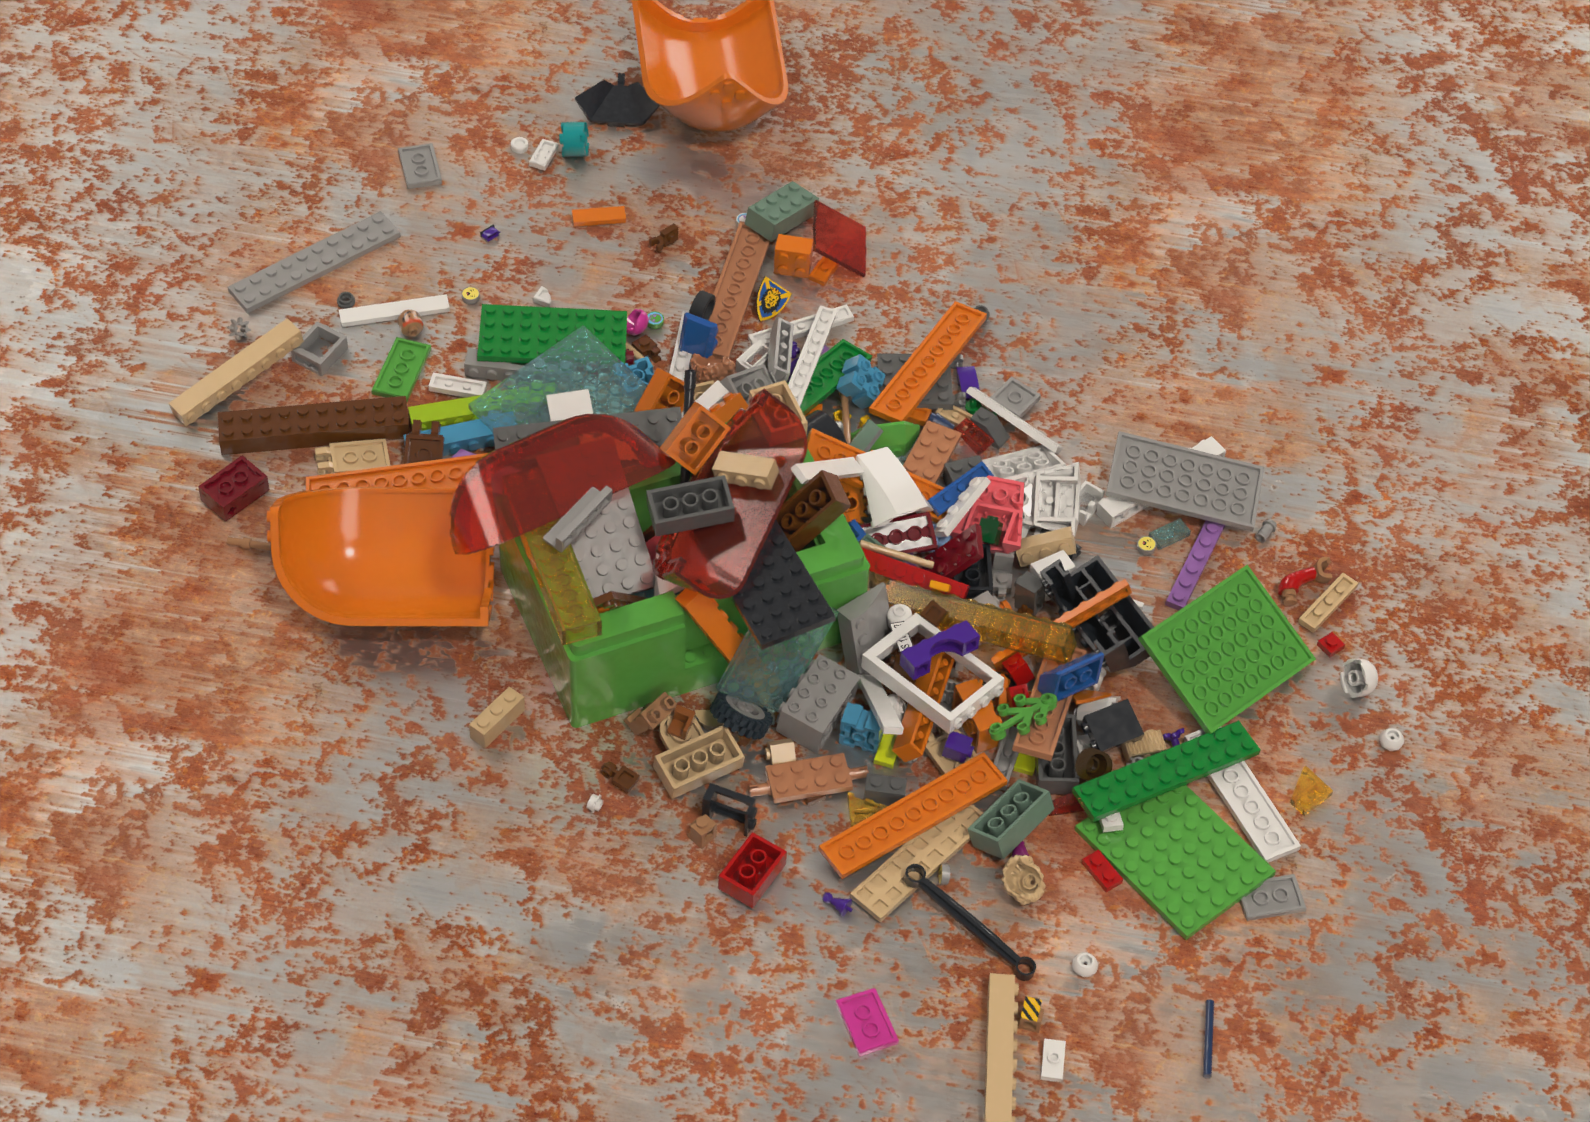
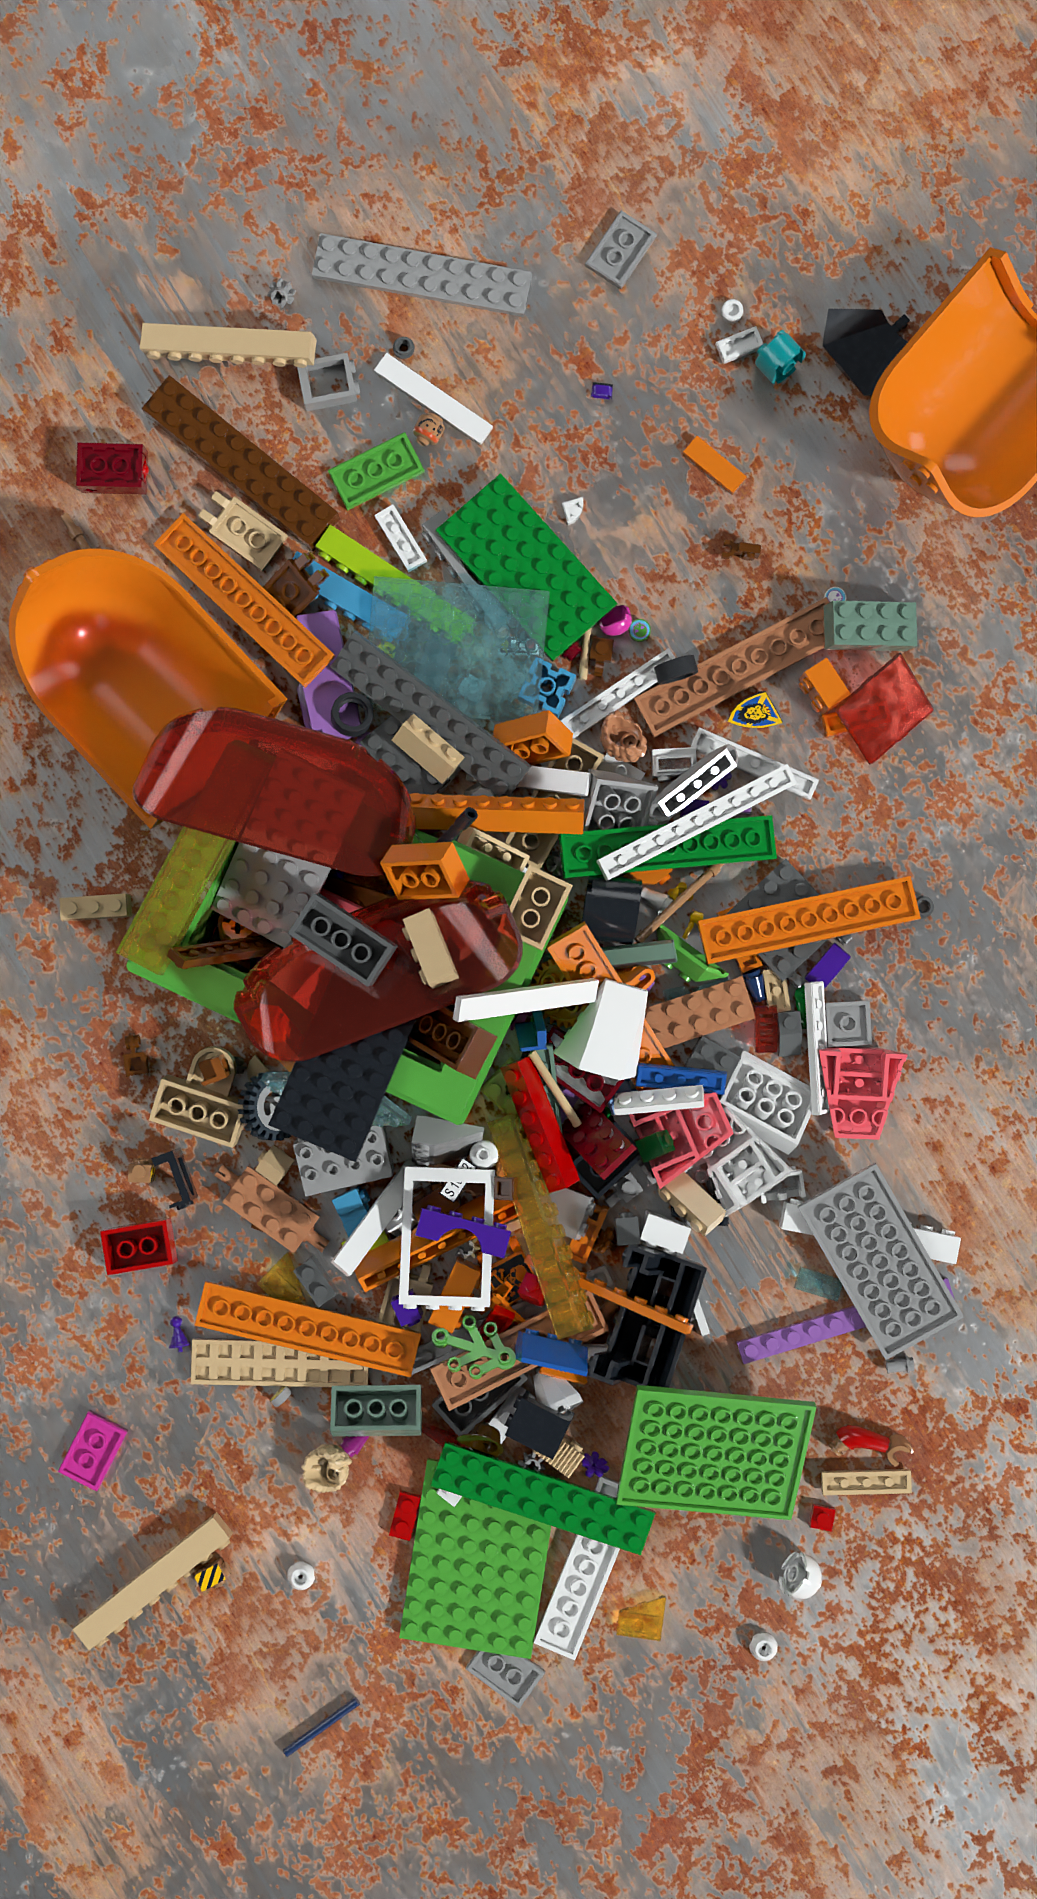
camera: 55 degrees right, 35 degrees up
tile [462,287,480,304] -> none
light grey panel [543,485,613,553] -> none
white sticker [546,389,594,421] -> none
white plate [586,794,604,813] -> none
medium nougat hips [623,692,677,736] -> none
blue slope [679,312,718,358] -> none
dark azure brick [836,354,886,410] -> none
black piece [904,864,1036,981] -> none
light orange tile [929,580,951,593] -> none
white plate [1040,1039,1066,1083] -> none
tile [1137,536,1156,555] -> none
none -> coral wedge [819,1046,908,1140]

